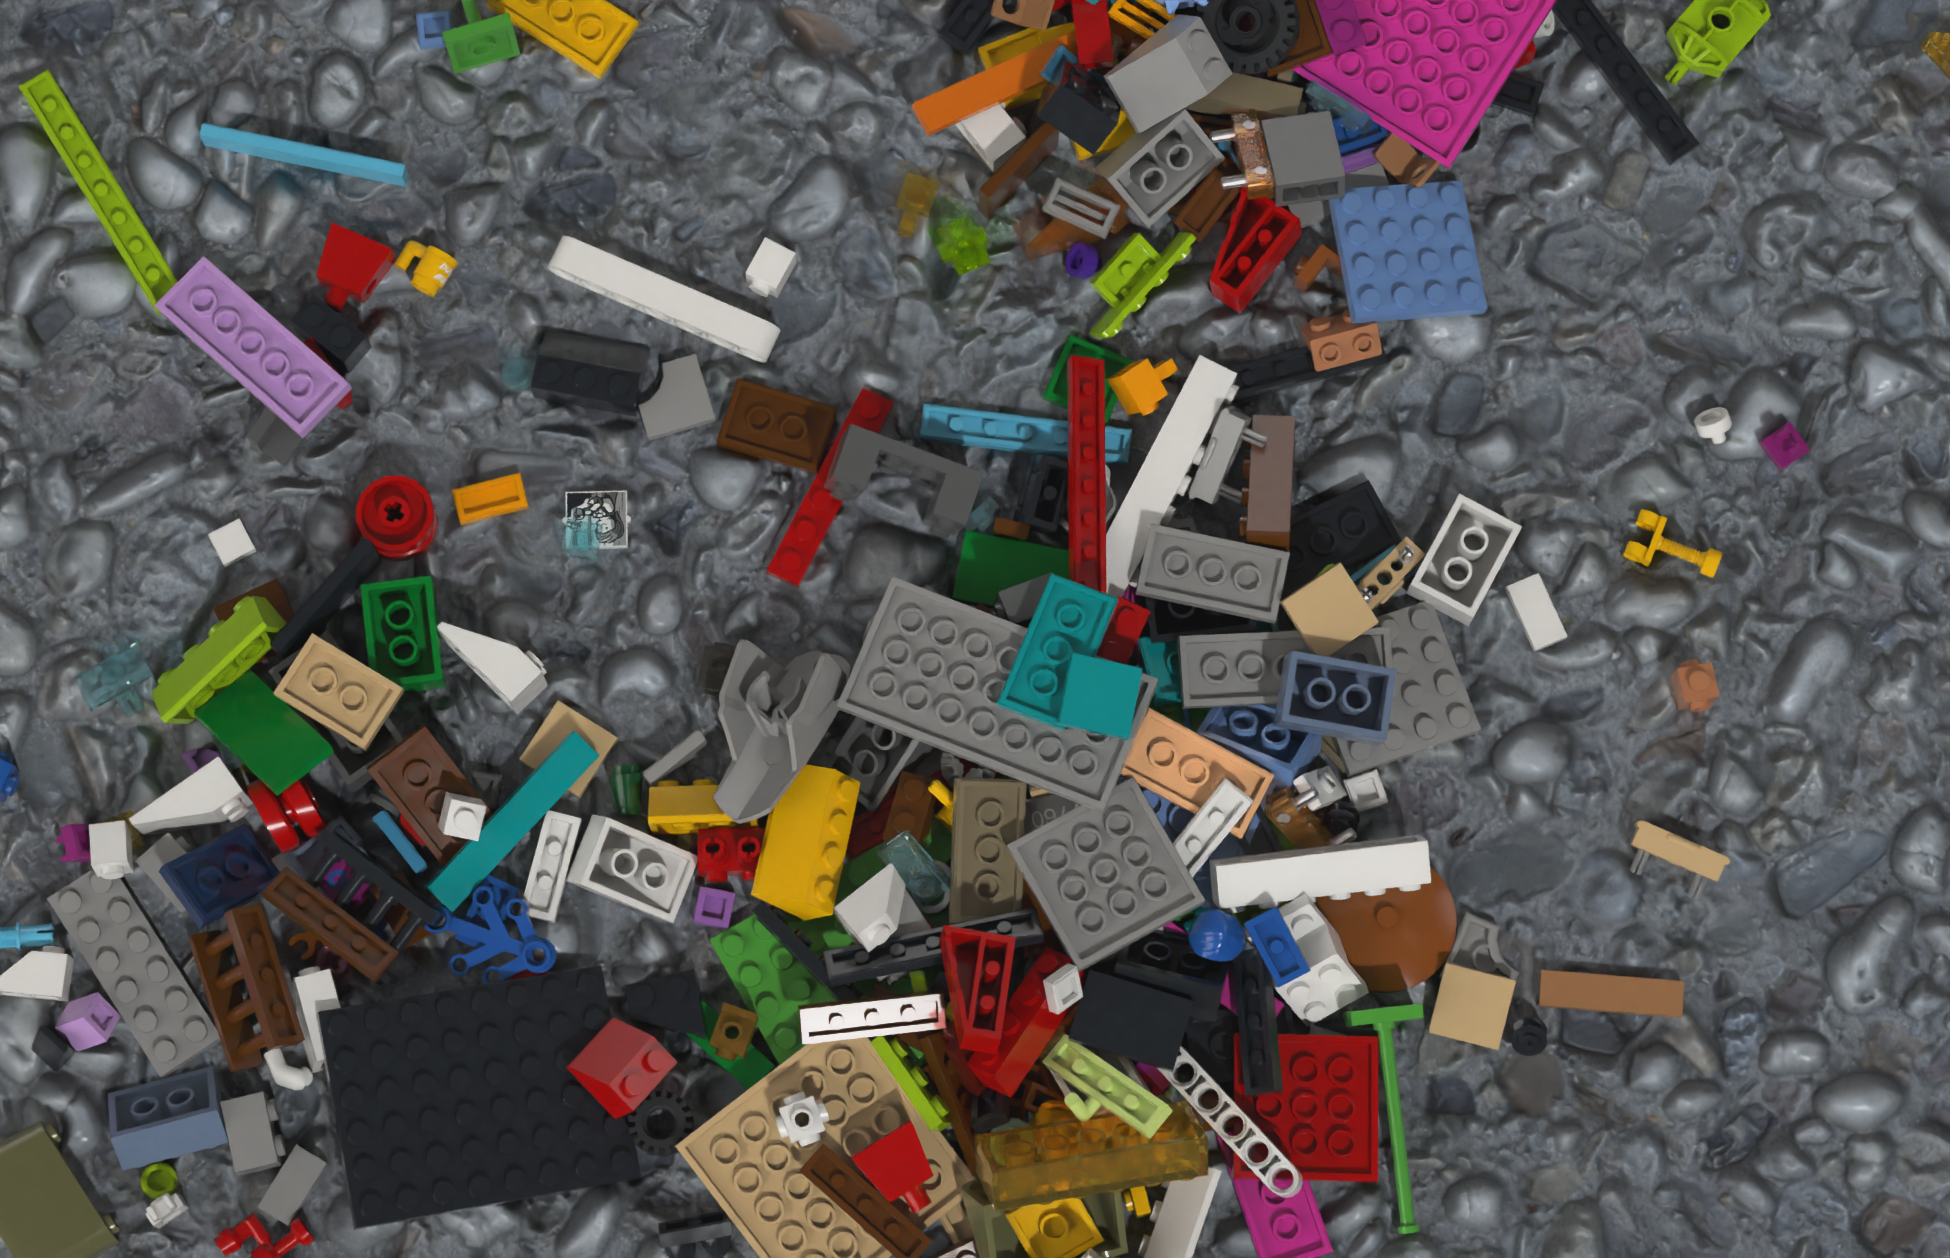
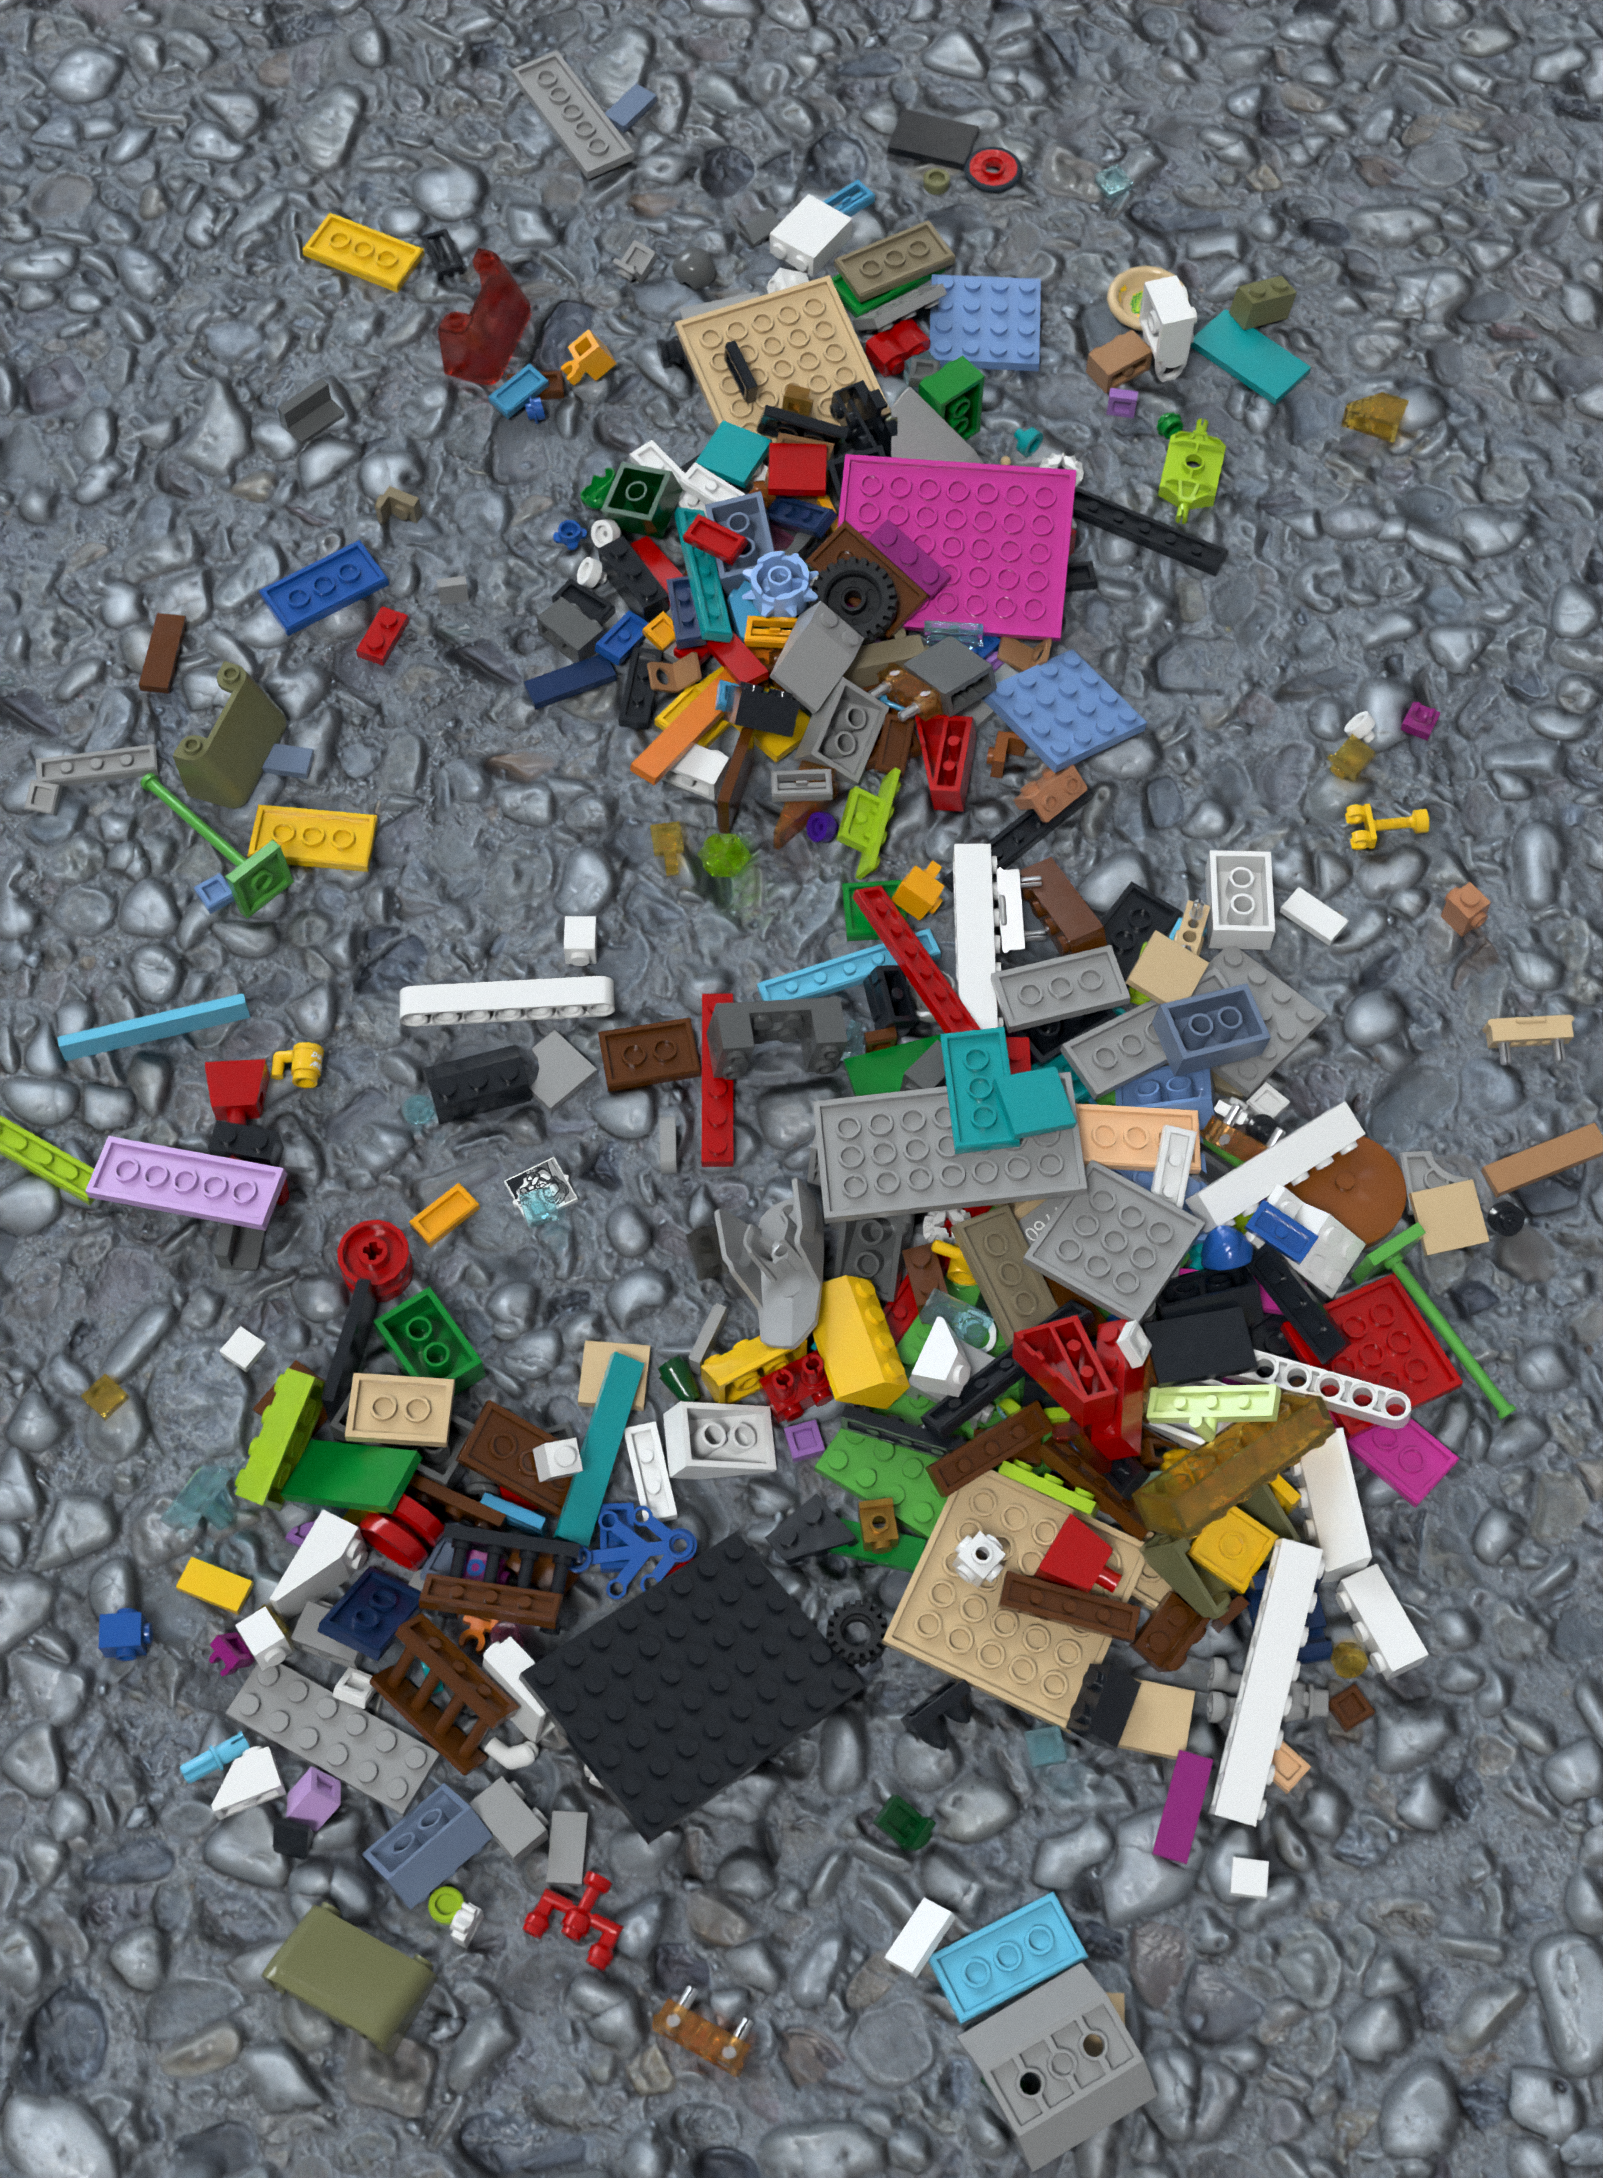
camera: 25 degrees left, 15 degrees down
white slope [437,622,548,715] -> none
red slope [566,1017,677,1119] -> none
none -> clear yellow tile [81,1373,129,1421]
none -> yellow tile [176,1556,254,1615]
none -> white tile [333,1667,377,1709]
none -> reddish brown plate [404,1473,507,1532]
none -> light grey beam [660,1117,677,1174]
none -> clear yellow bracket [1327,734,1376,782]

